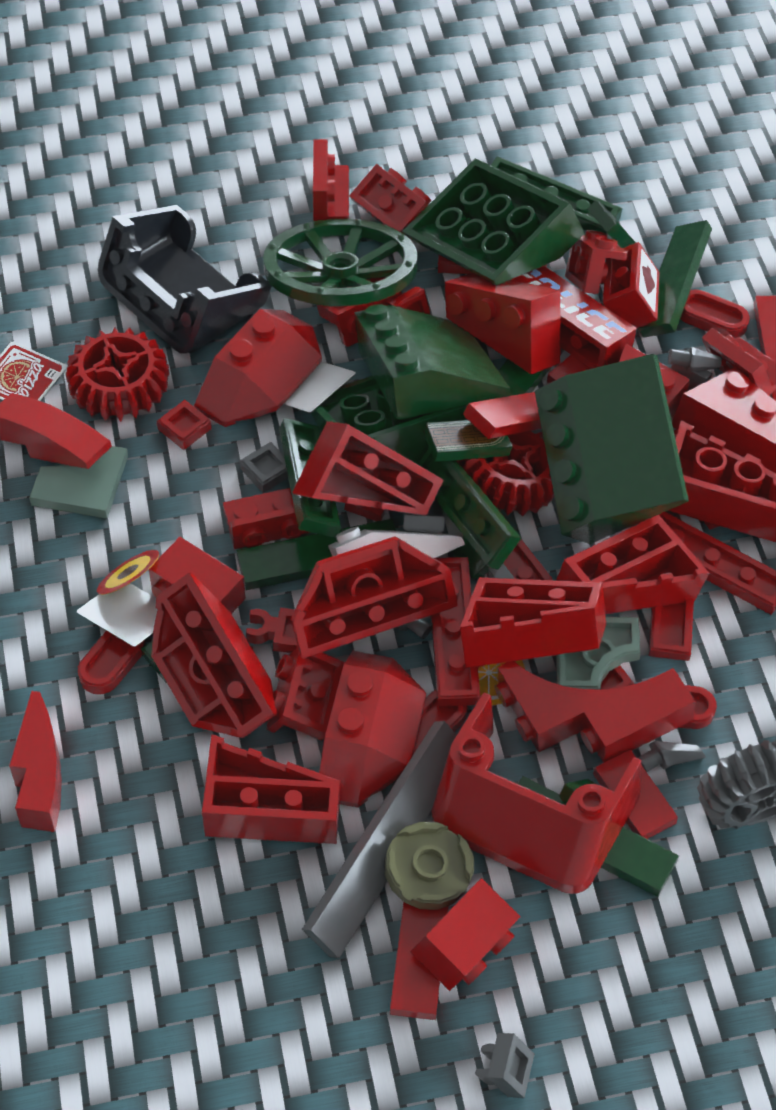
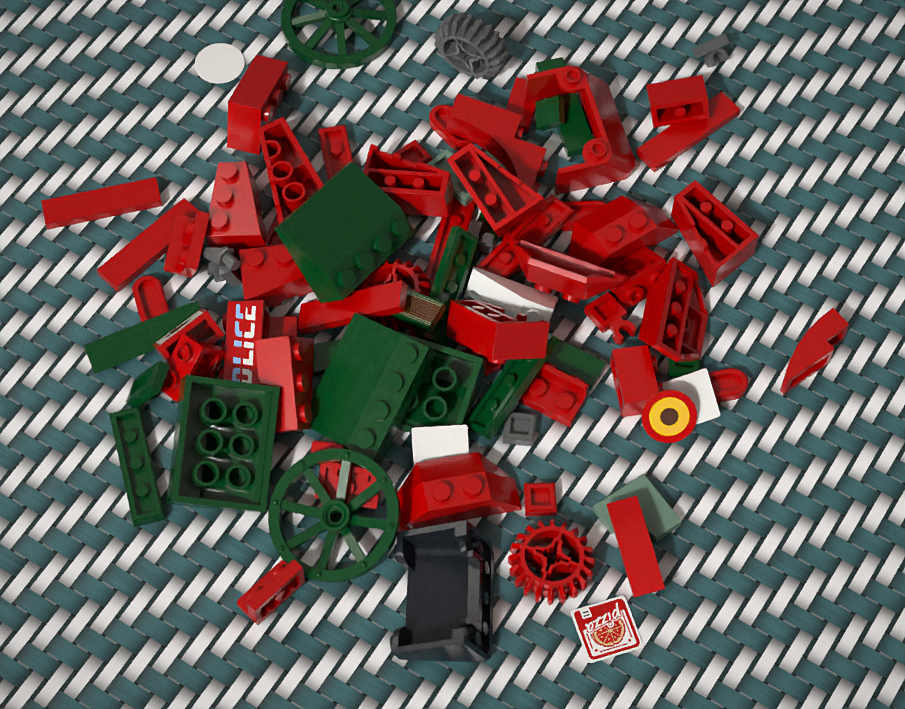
camera: 135 degrees left, 5 degrees up
dark grey tile [302,721,457,958] -> none
red bracket [349,164,432,233] -> none
olive tile [385,822,474,910] -> none

